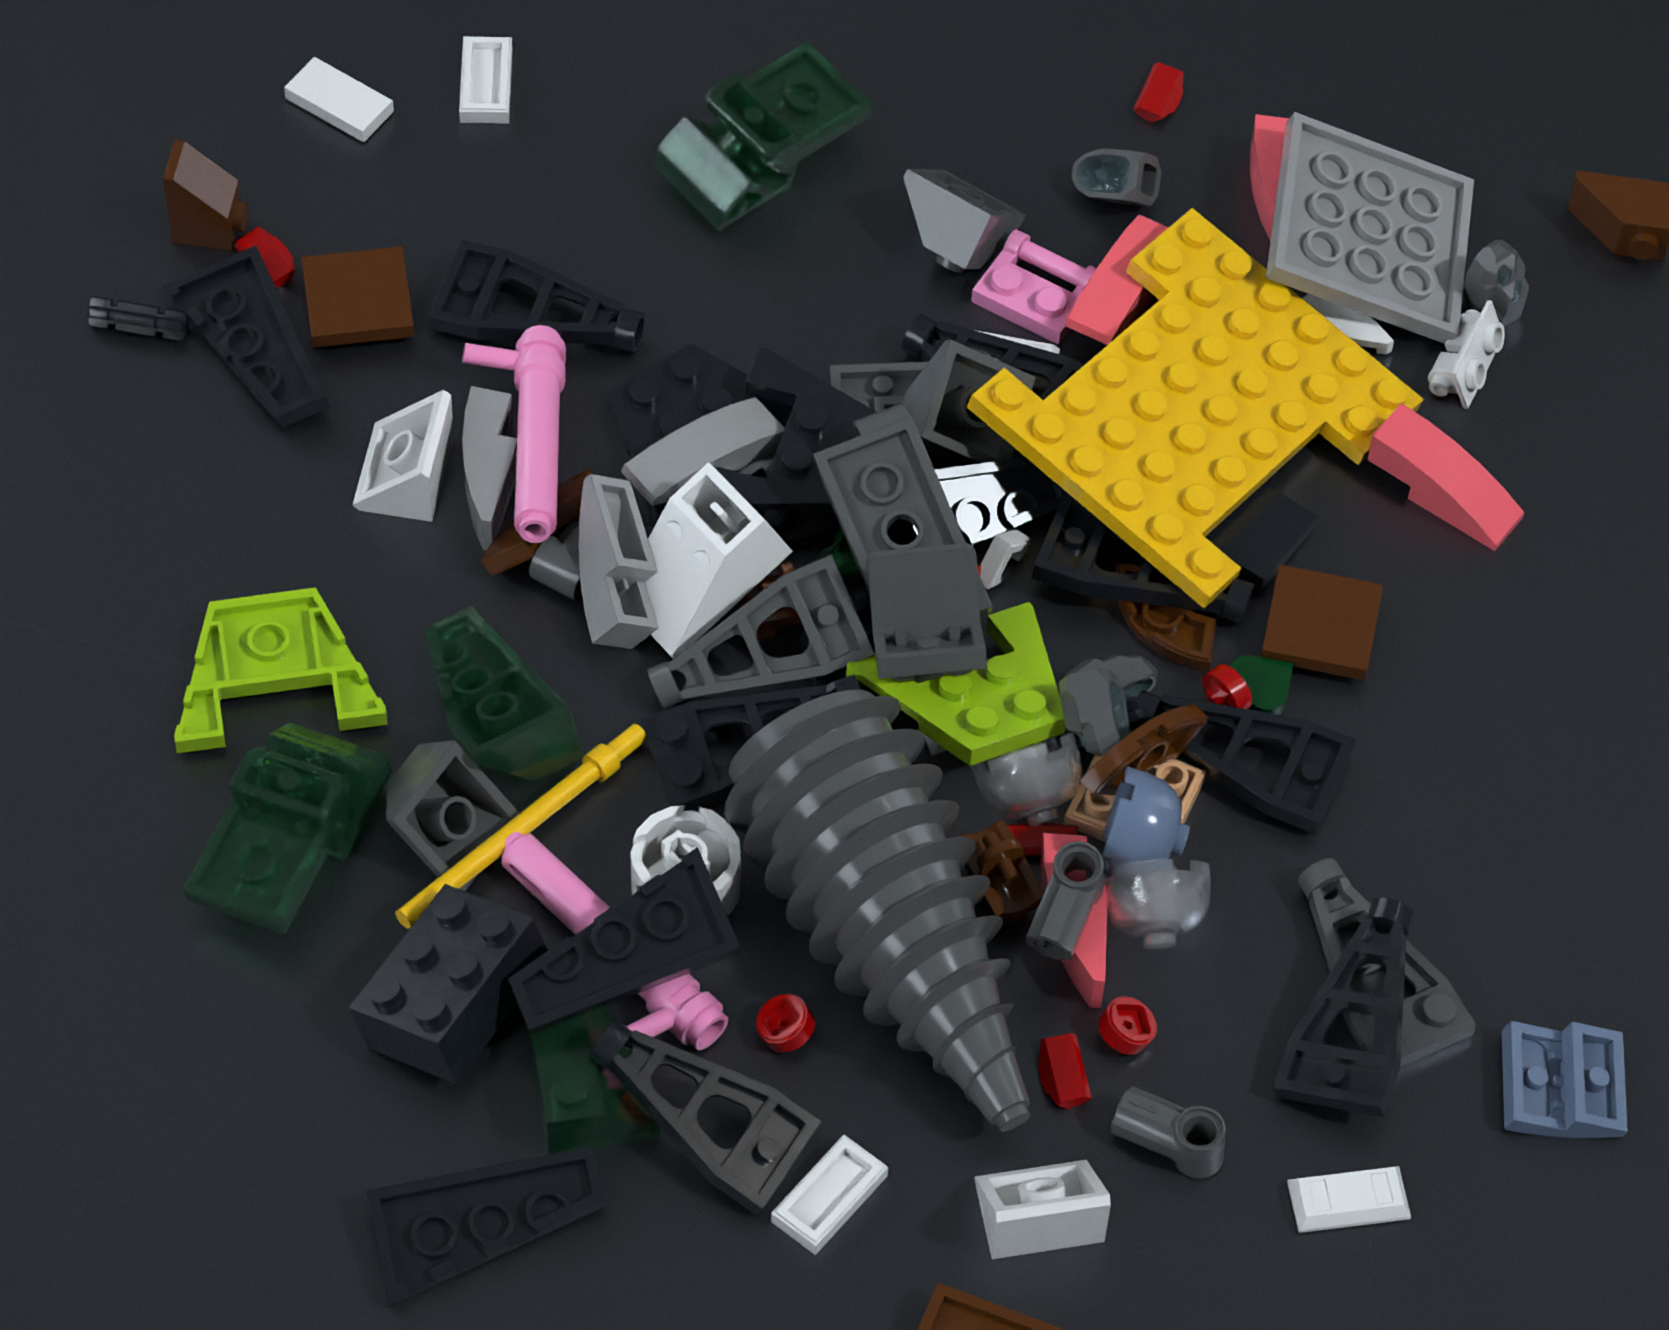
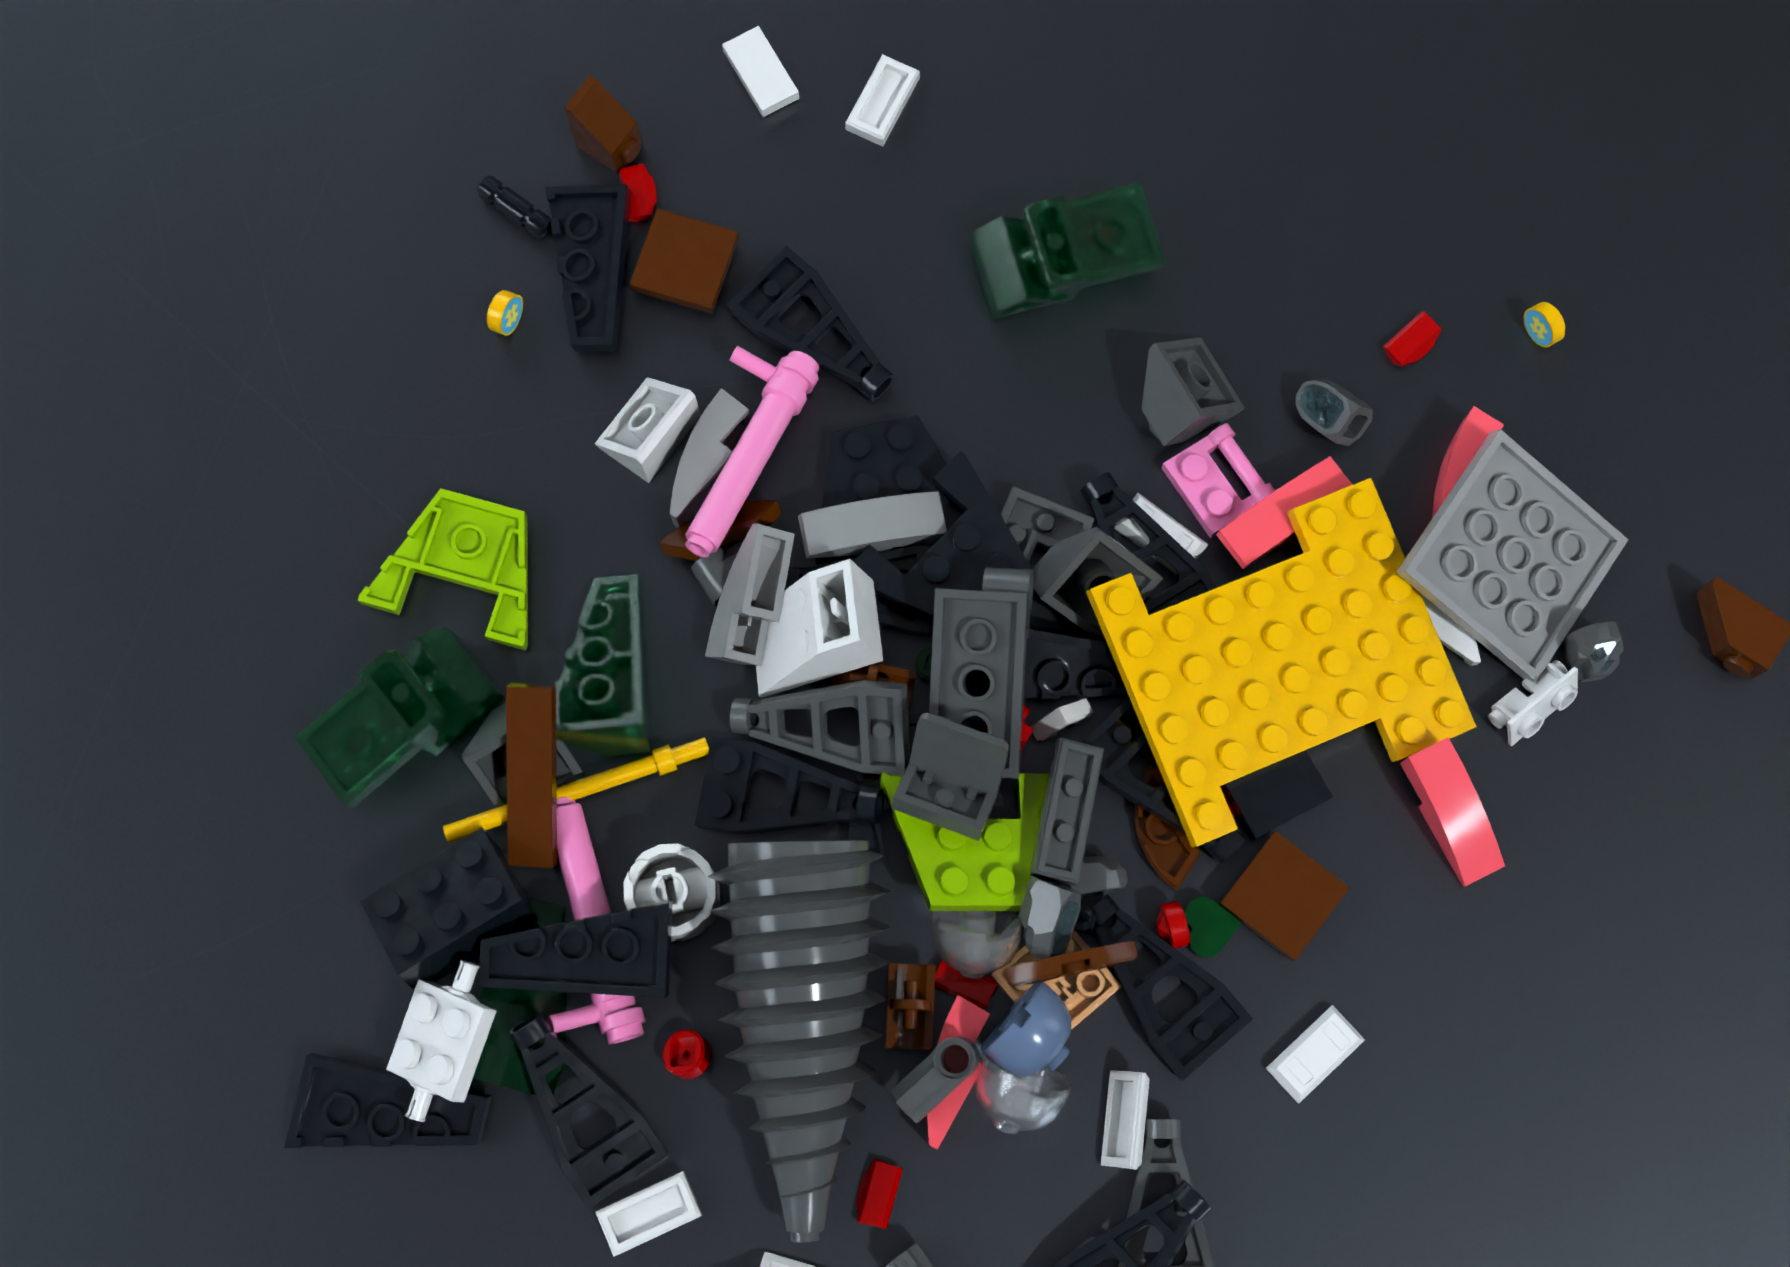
camera: 30 degrees right, 20 degrees up
red tile [1098,996,1157,1055] -> none
none -> white plate [386,960,496,1122]
none -> tile [486,290,523,336]
none -> reddish brown tile [506,683,557,868]
none -> dark grey tile [1030,738,1104,885]
none -> white tile [1101,1070,1150,1170]
none -> white tile [1266,1005,1365,1104]
none -> tile [1524,302,1565,348]

